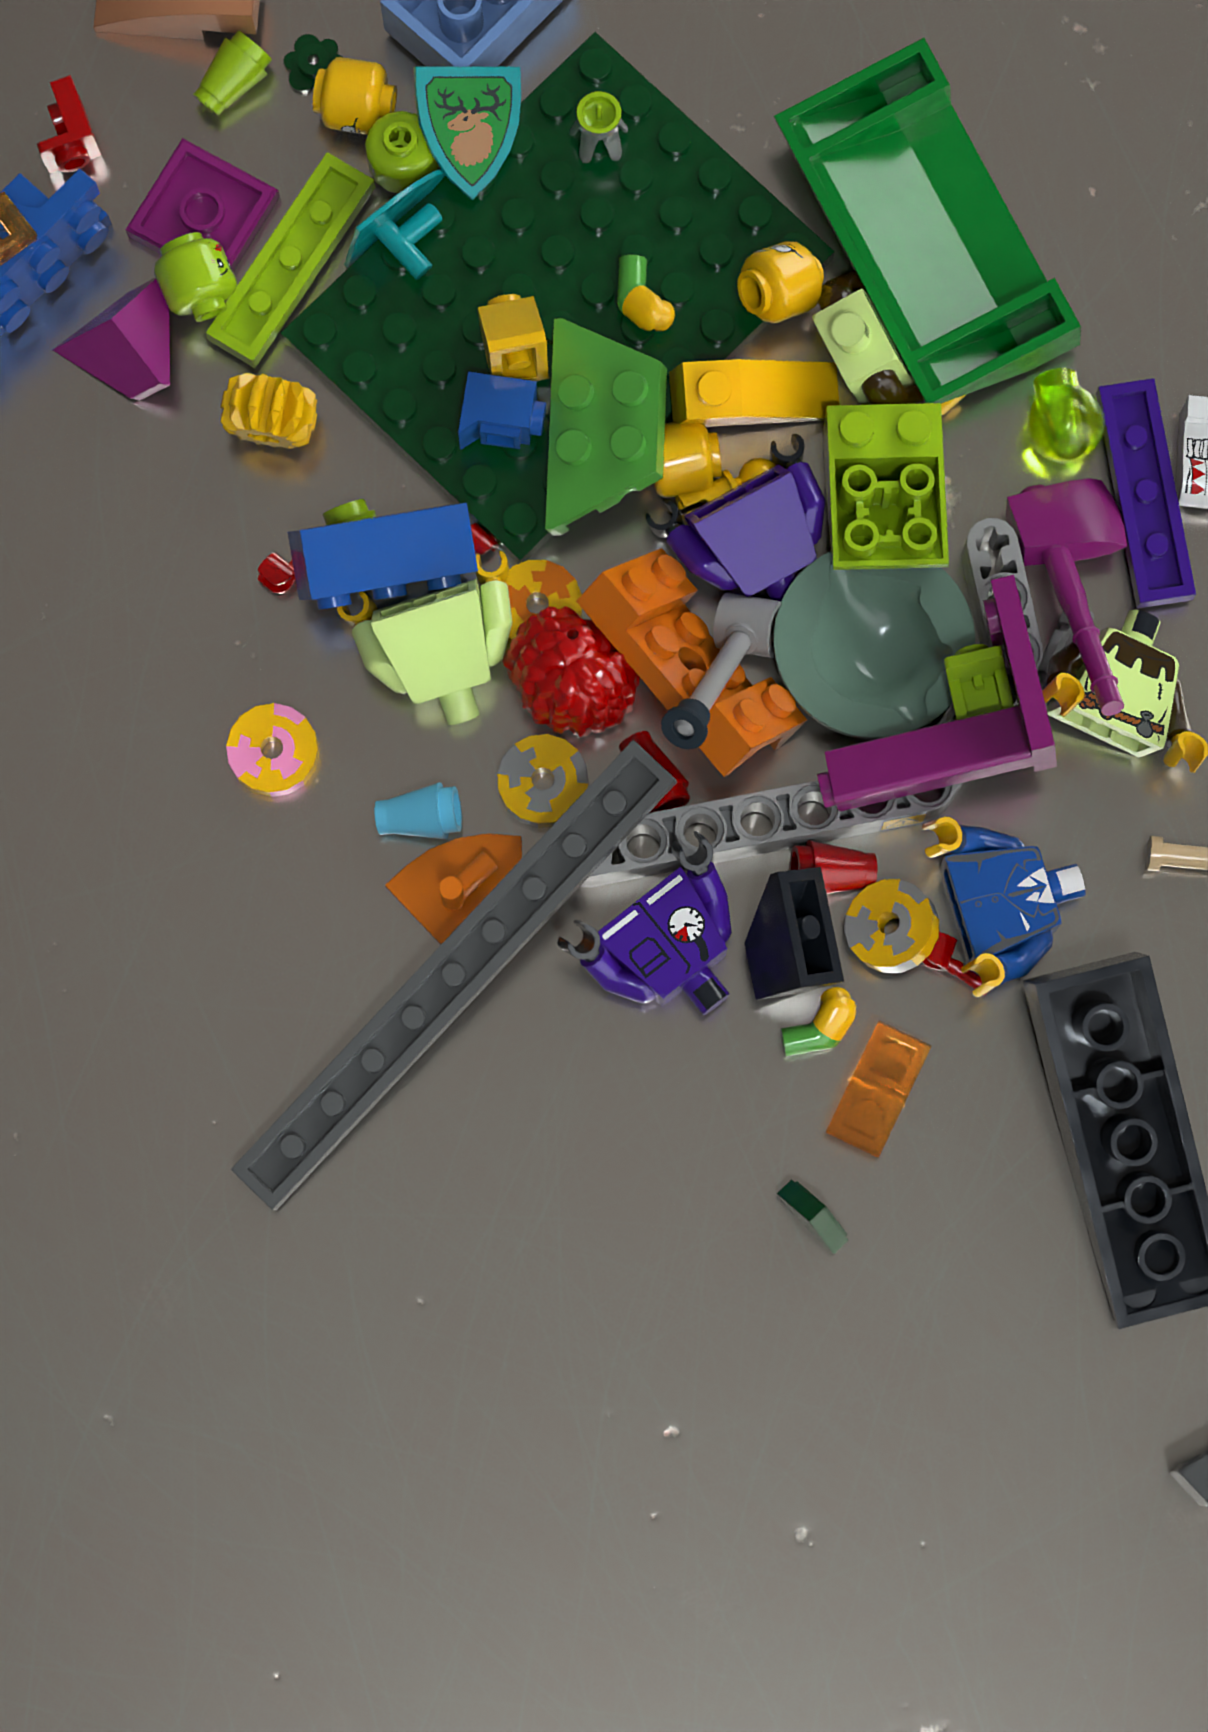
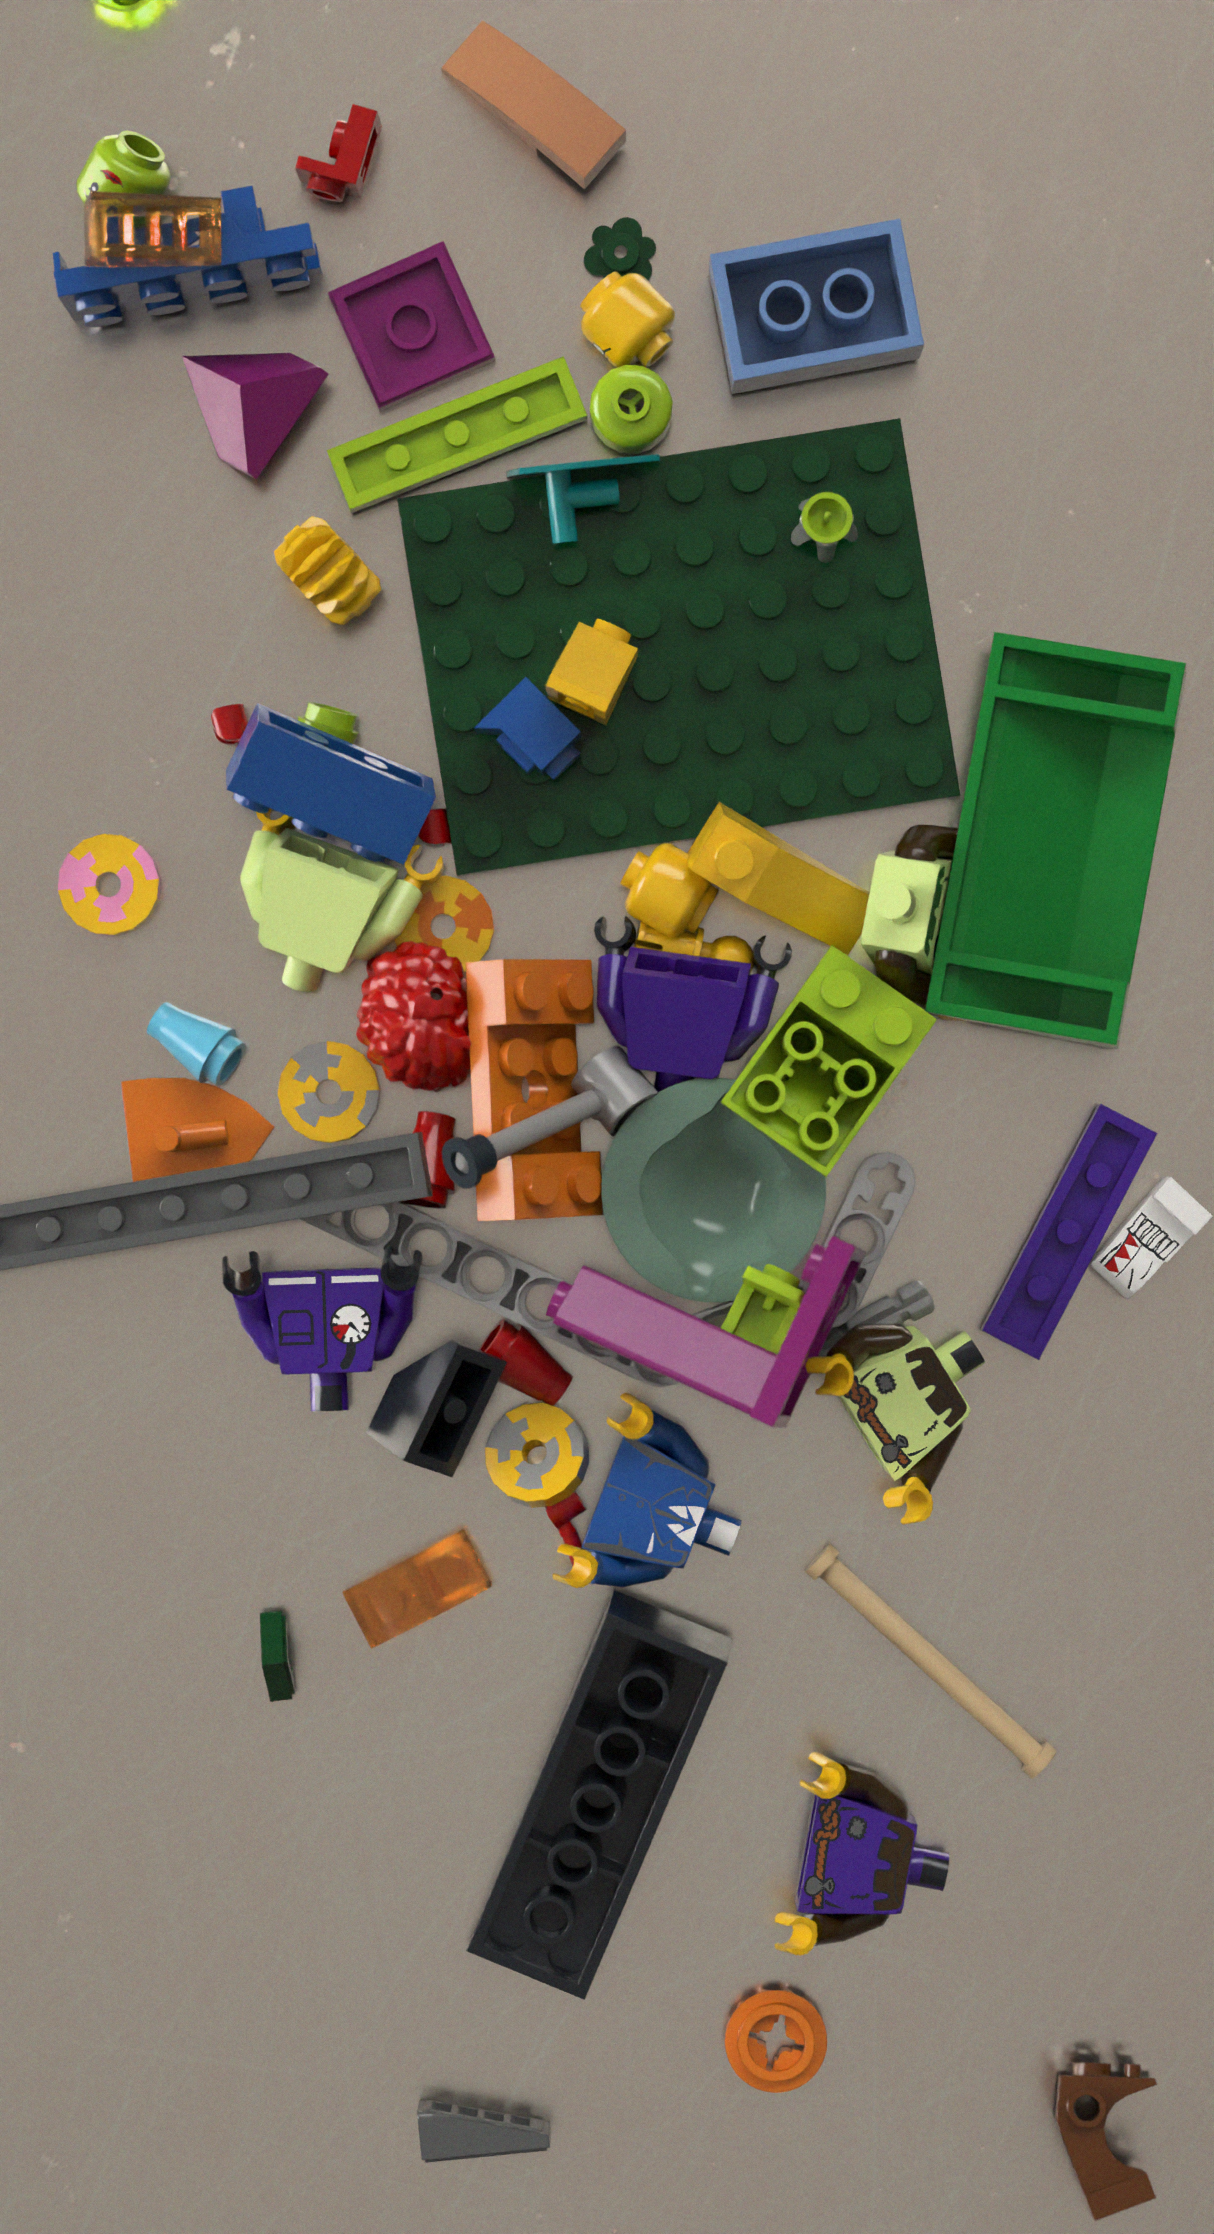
camera: 35 degrees right, 10 degrees up
lime head [154,232,237,322] -> none
lime cone [193,30,272,116] -> none
shield [414,67,521,200] -> none
bright green wing [545,318,667,536] -> none
yellow arm [617,255,675,332] -> none
yellow head [737,241,824,323] -> none
arm [780,987,856,1057] -> none
magenta piece [1006,478,1127,716] -> none
clear neon green piece [1027,368,1105,463] -> none

